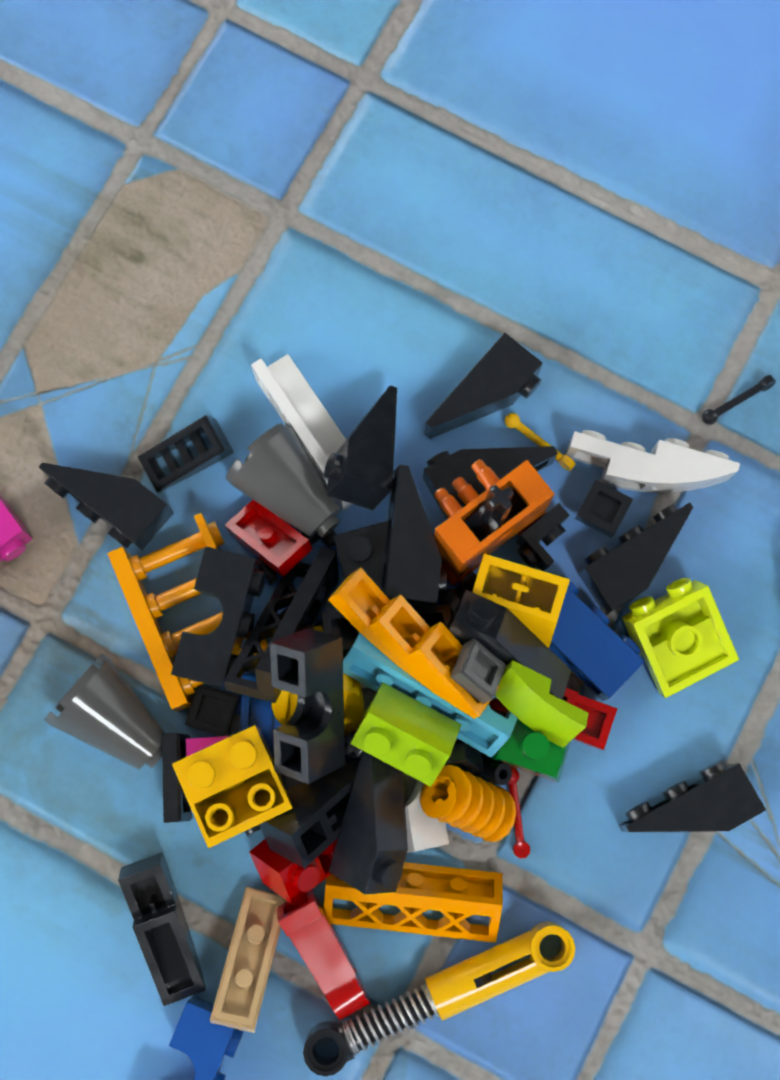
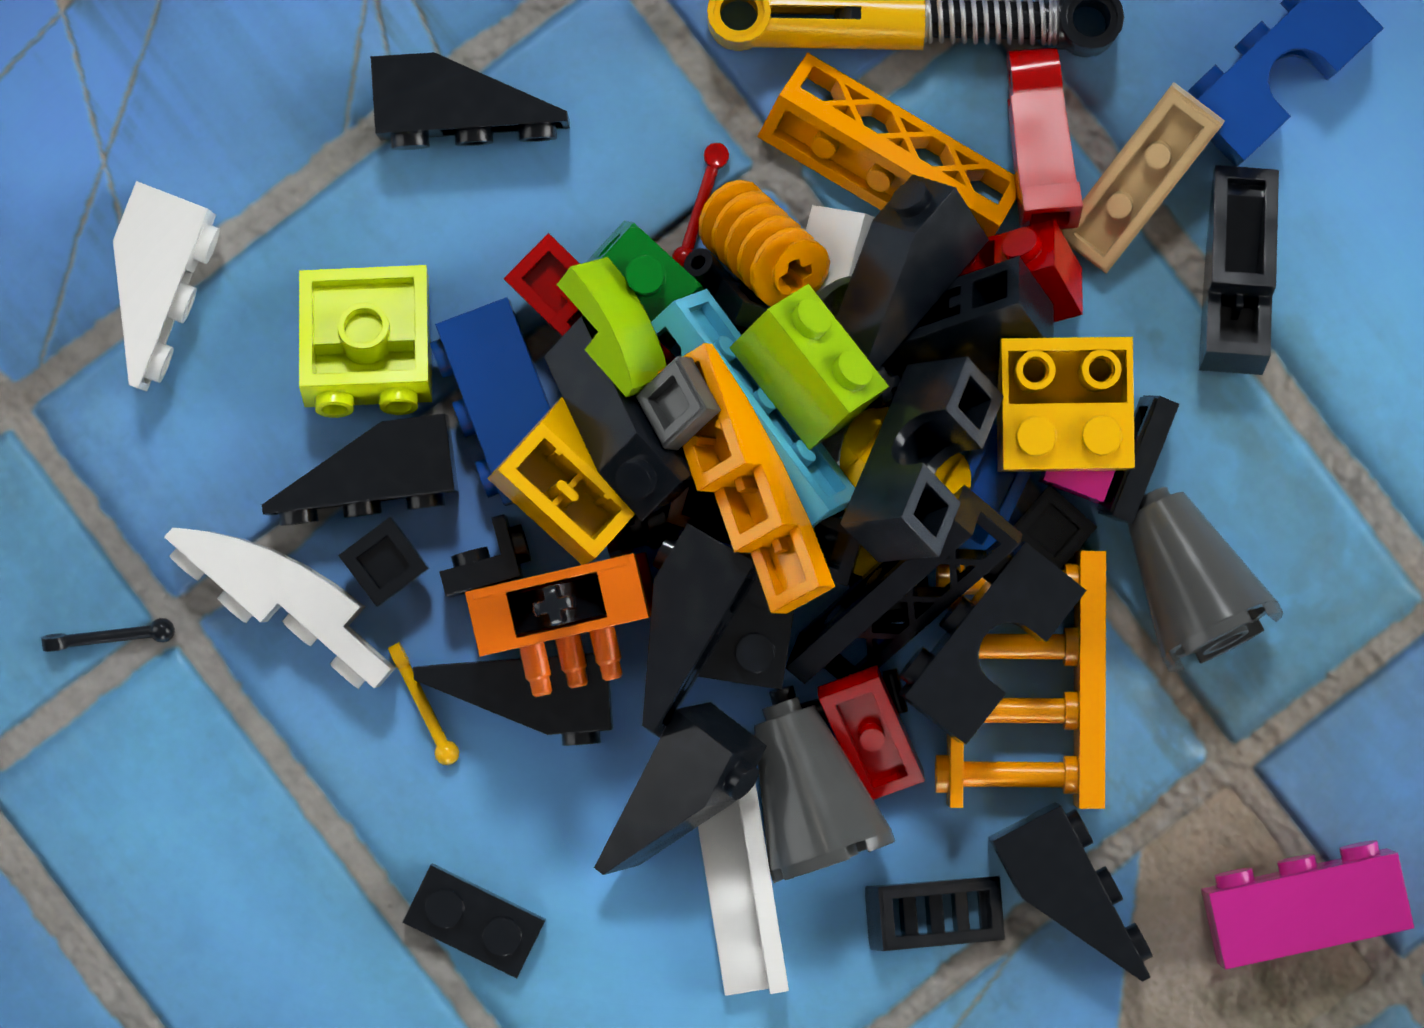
camera: 155 degrees left, 10 degrees up
black slope [424,332,543,439] -> none
none -> black plate [402,863,546,978]

